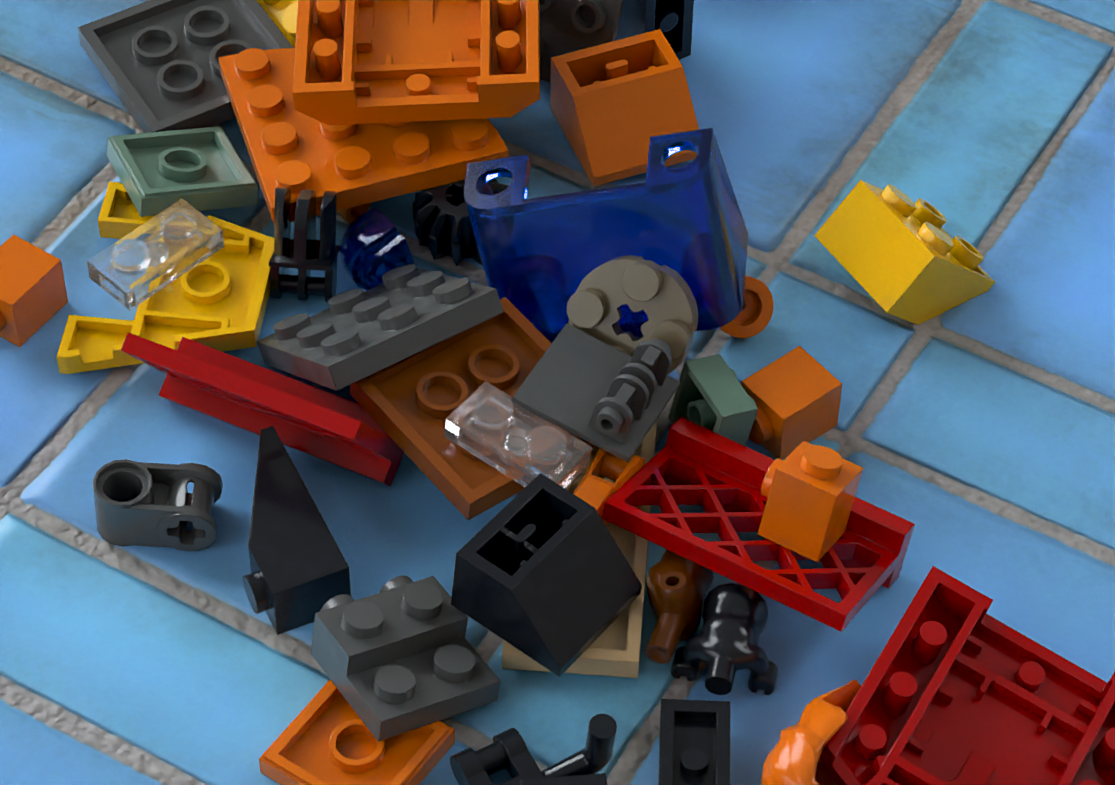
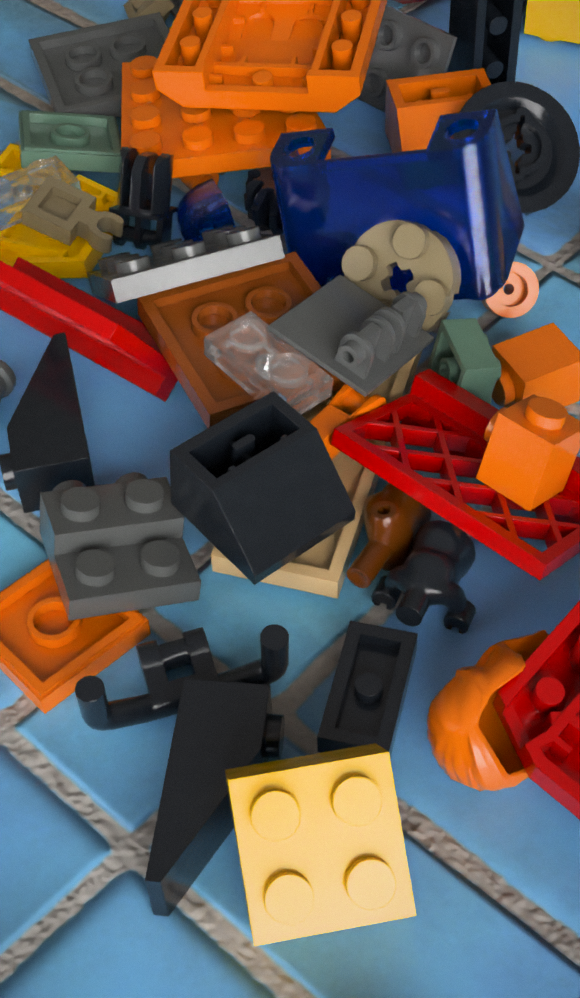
camera: 15 degrees right, 0 degrees up
none -> dark tan plate [22,176,124,253]
none -> black gear [449,81,580,216]

